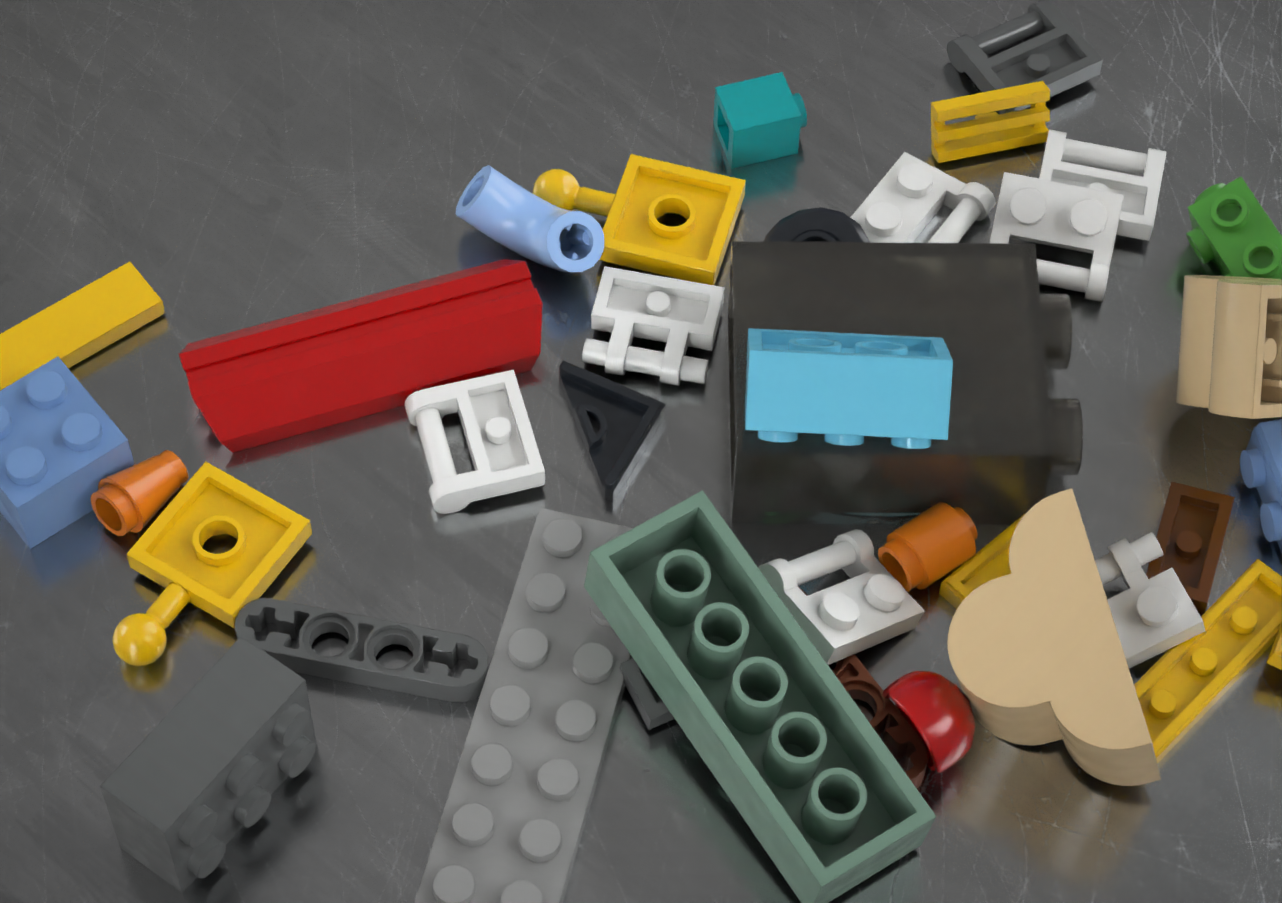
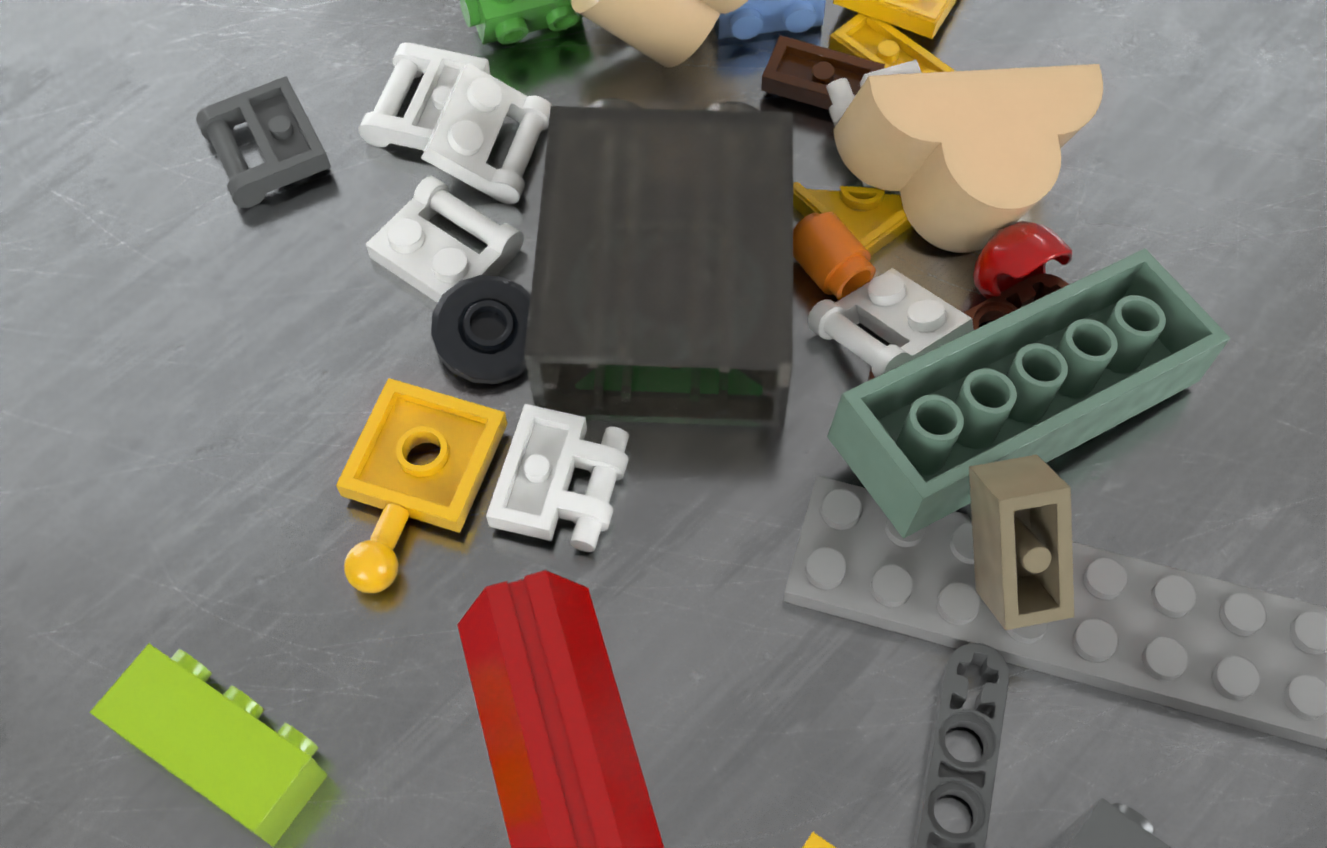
camera: 85 degrees left, 5 degrees up
white plate [404,369,545,514] -> none
light blue cylinder [455,165,604,272] -> none
black tile [559,360,666,503] -> none
teal brick [713,72,807,169] -> none
medium azure slope [745,328,953,449] -> none
yellow tile [931,81,1050,163] -> none
none -> lime brick [89,643,328,847]
none -> dark tan brick [969,454,1074,630]

